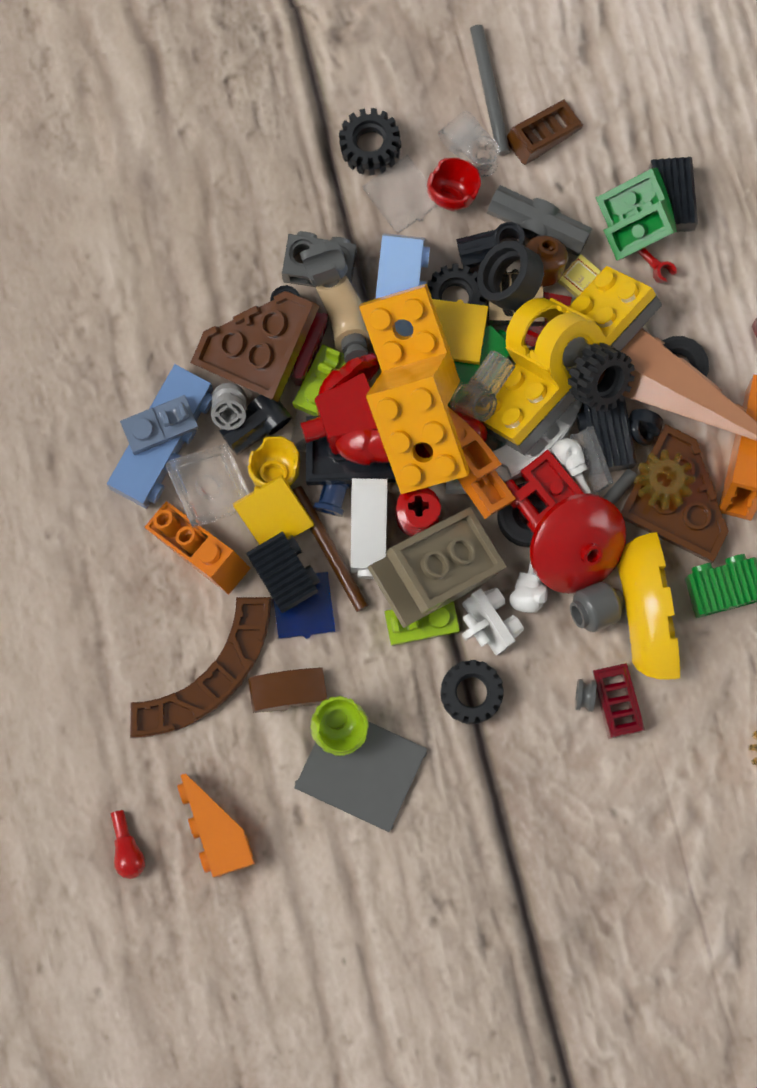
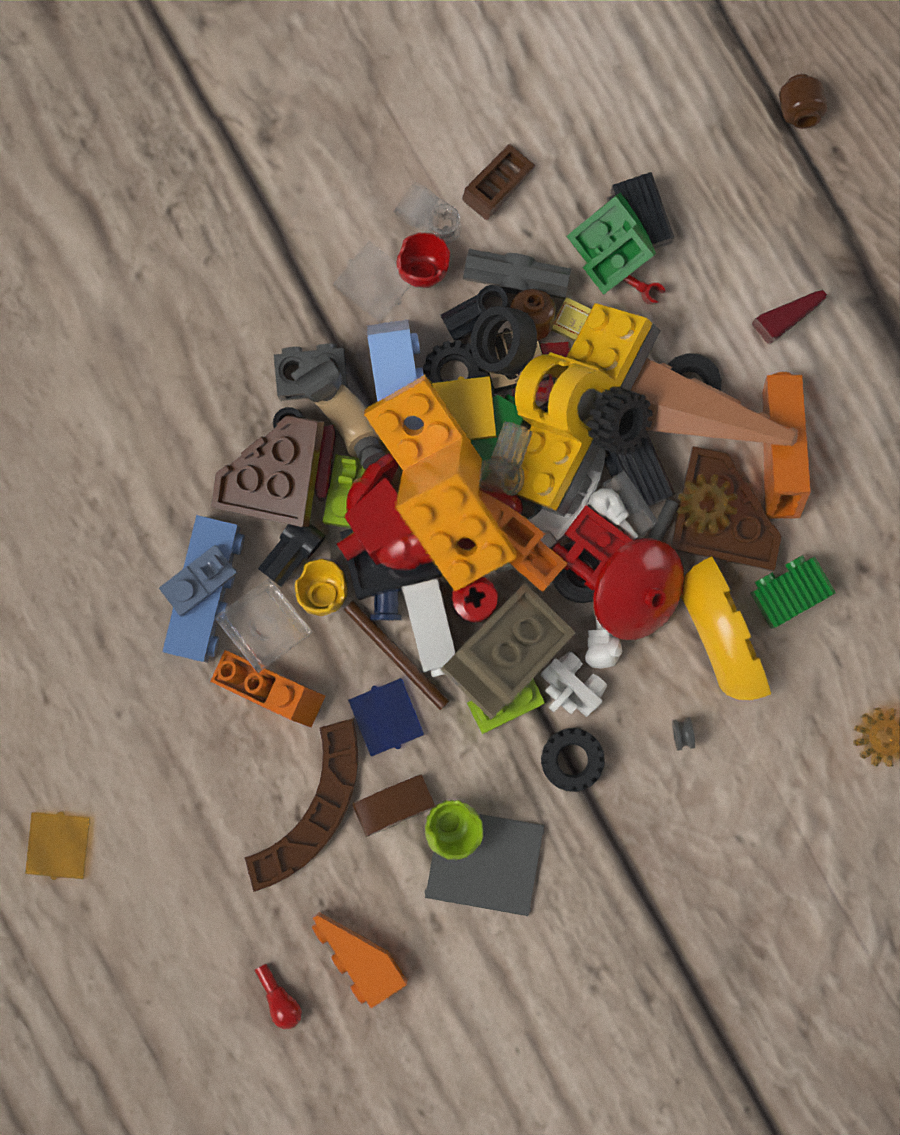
camera: 10 degrees left, 5 degrees up
light grey wheel [211,383,246,430] -> none
yellow piece [233,475,314,545] -> none
black brick [246,531,321,614] -> none
black tyre [339,108,401,175] -> none
dark grey bar [470,25,510,156] -> none
dark grey head [570,582,624,632] -> none
dark red slope [592,663,645,739] -> none
black tile [629,409,663,446] -> none

